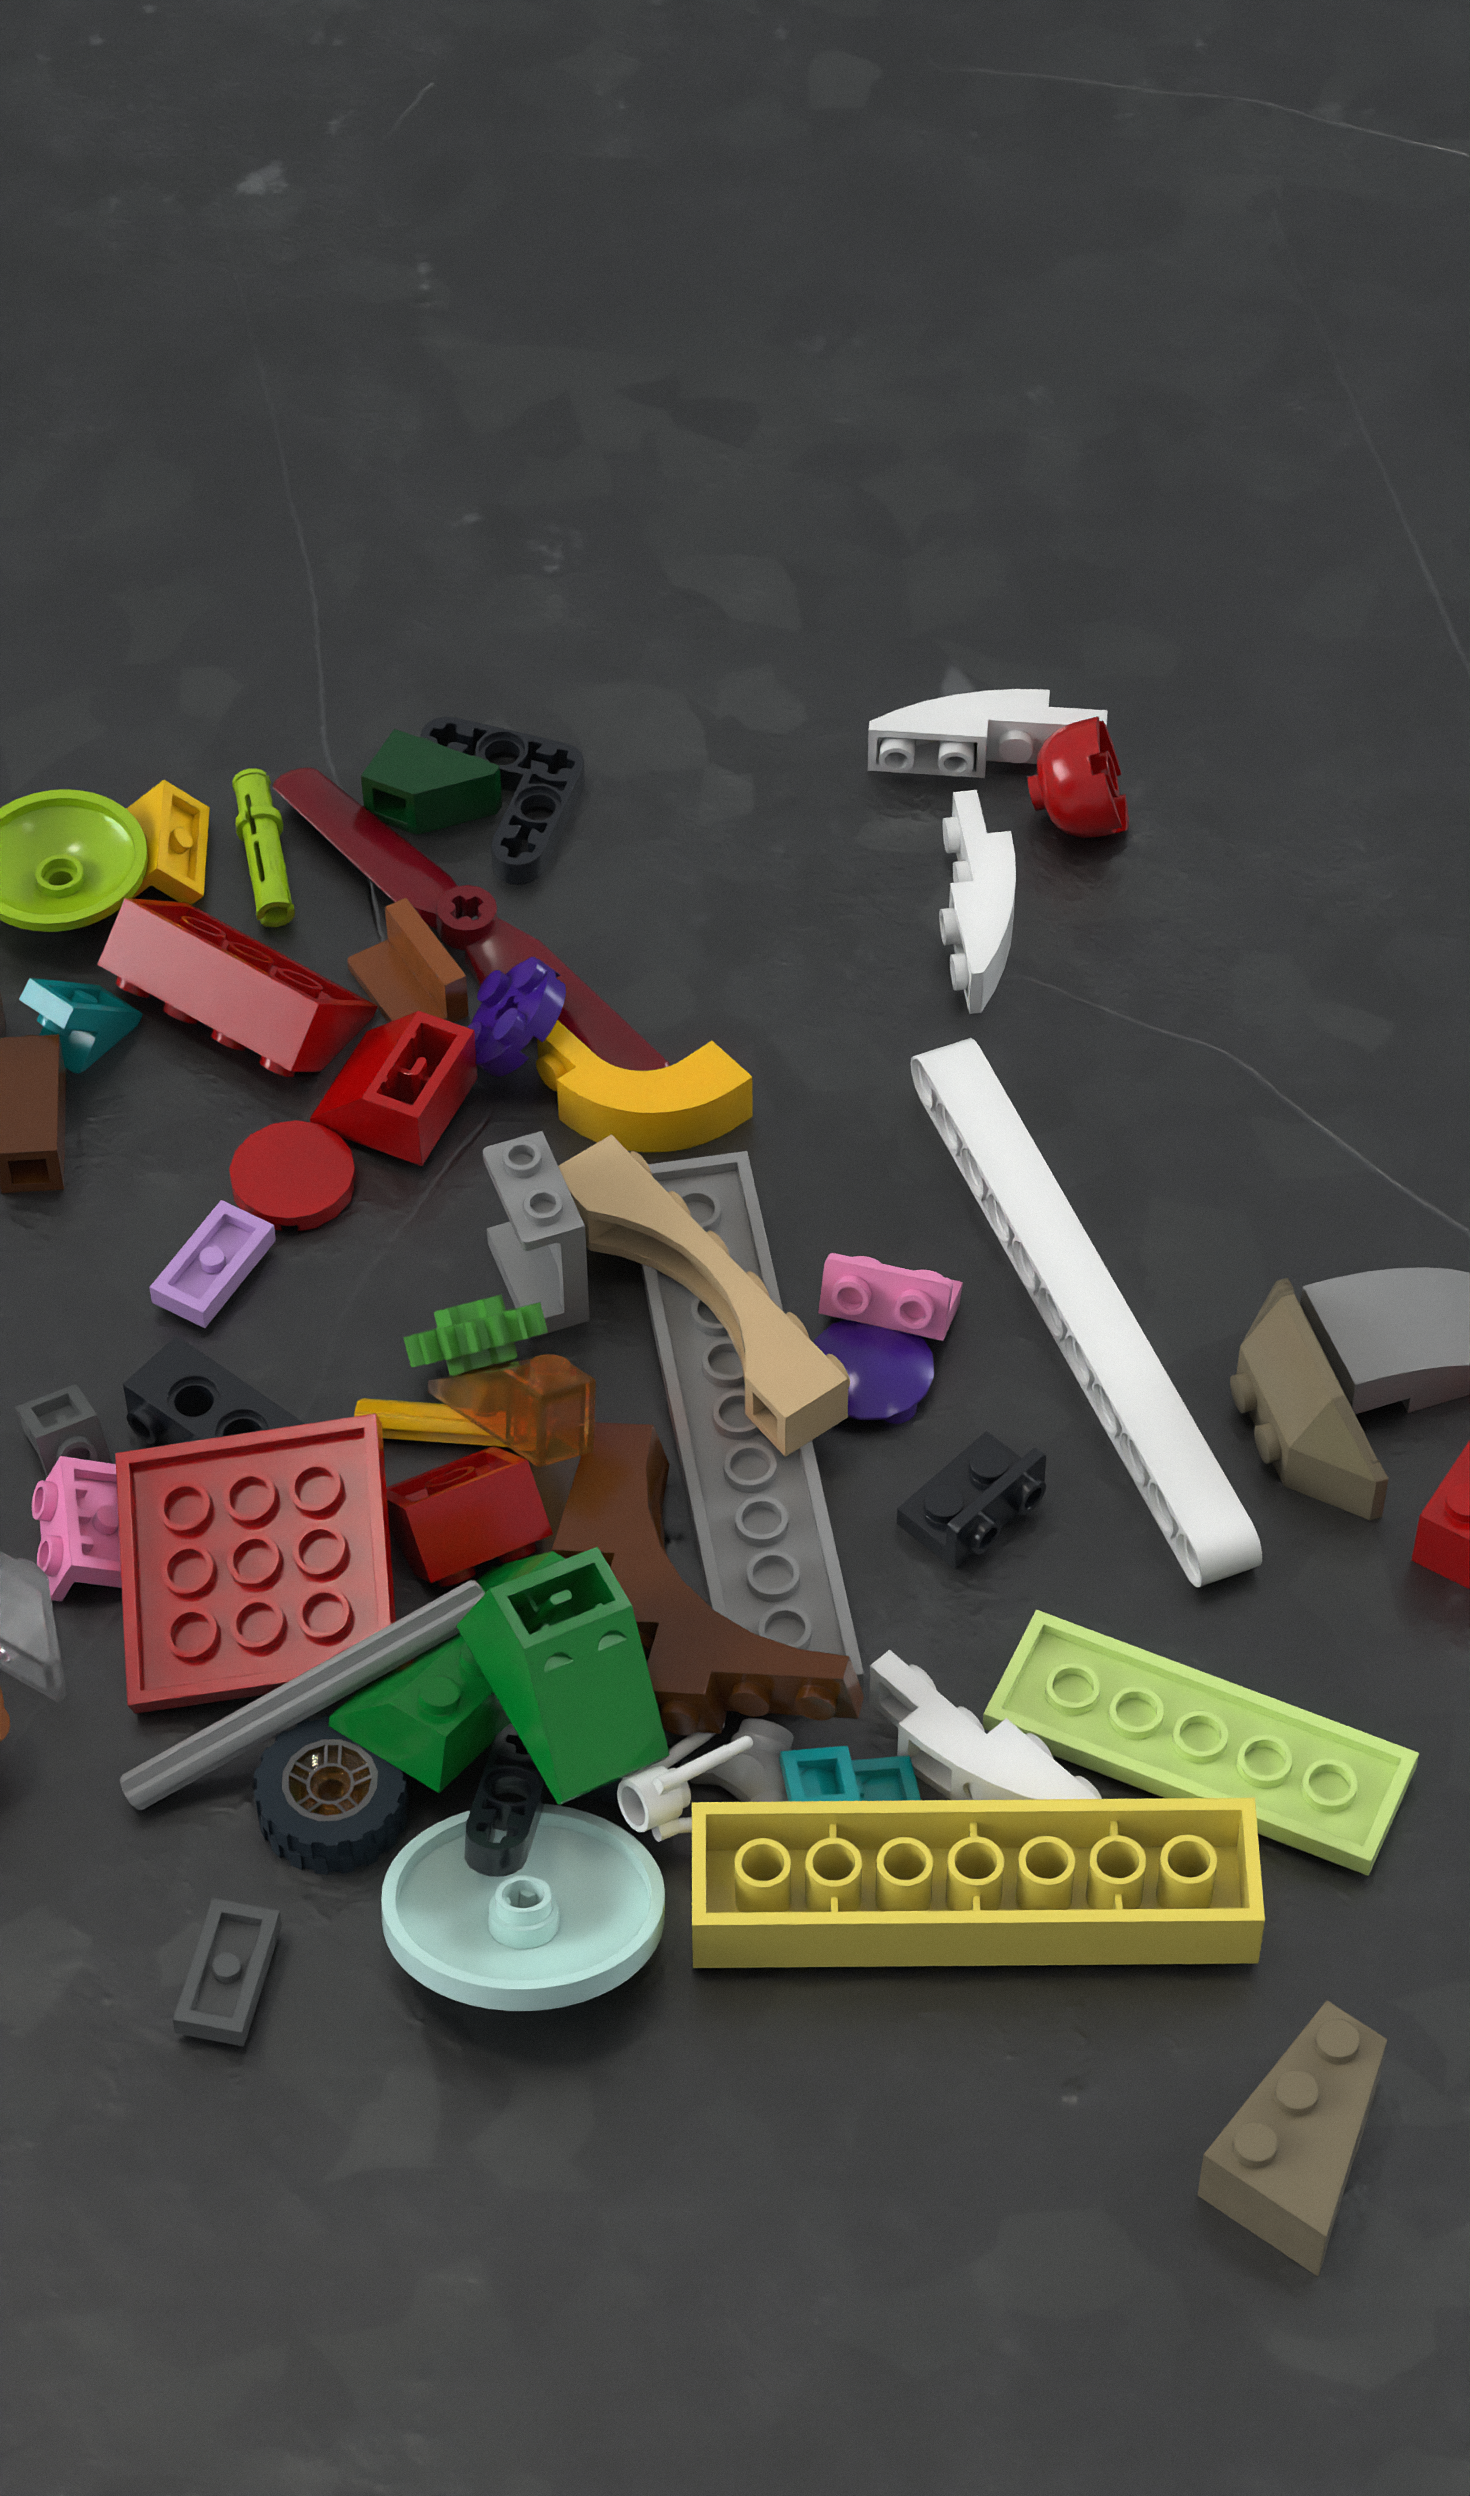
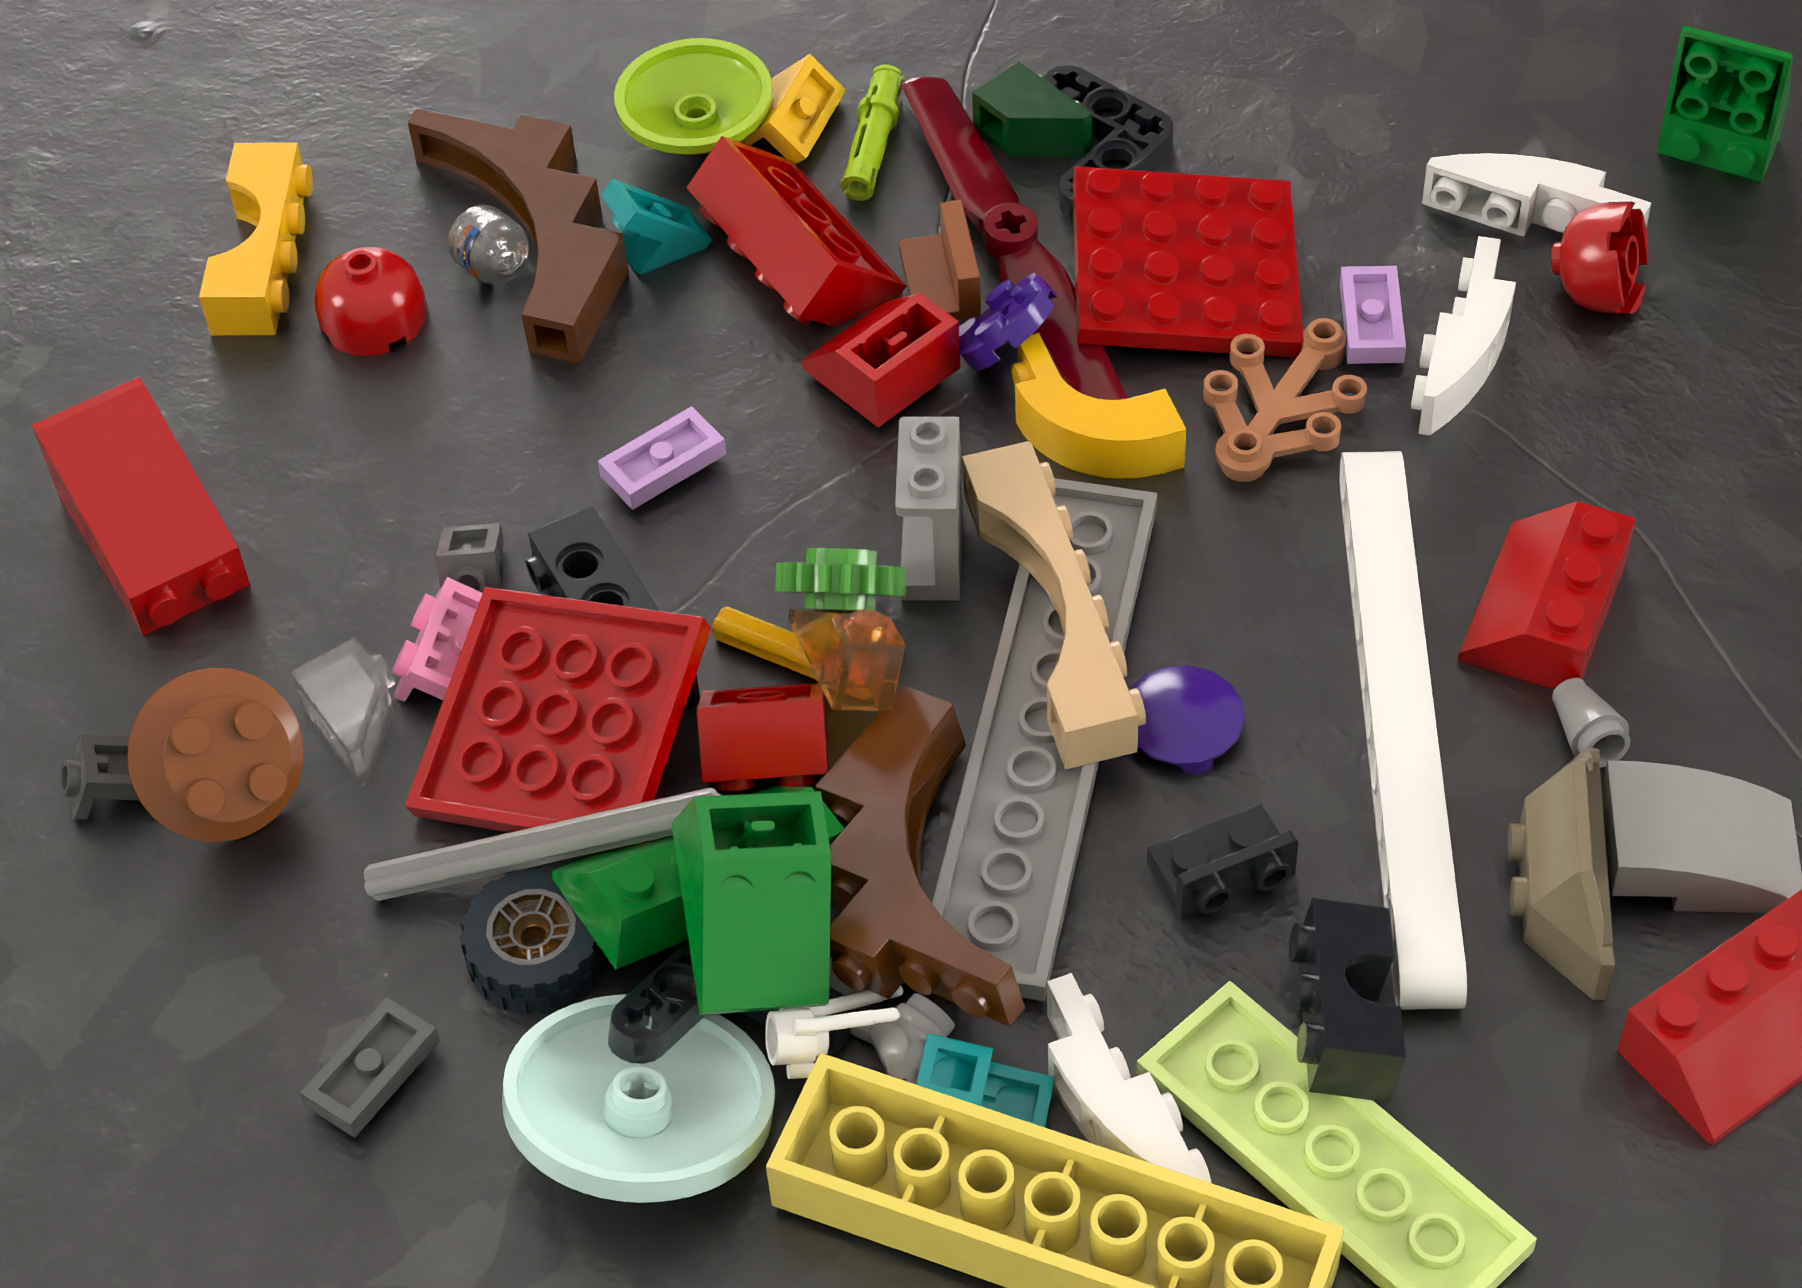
camera: 25 degrees right, 0 degrees up
red tile [229,1120,356,1231] -> none
bright pink bracket [818,1253,963,1341] -> none
none -> red plate [1072,166,1304,358]
none -> nougat plant [1203,318,1367,482]
none -> black arch [1289,898,1406,1102]
none -> lavender plate [1340,266,1406,364]
none -> red slope [1458,501,1636,690]
none -> light grey cone [1552,678,1631,768]
none -> green slope [1656,25,1793,182]

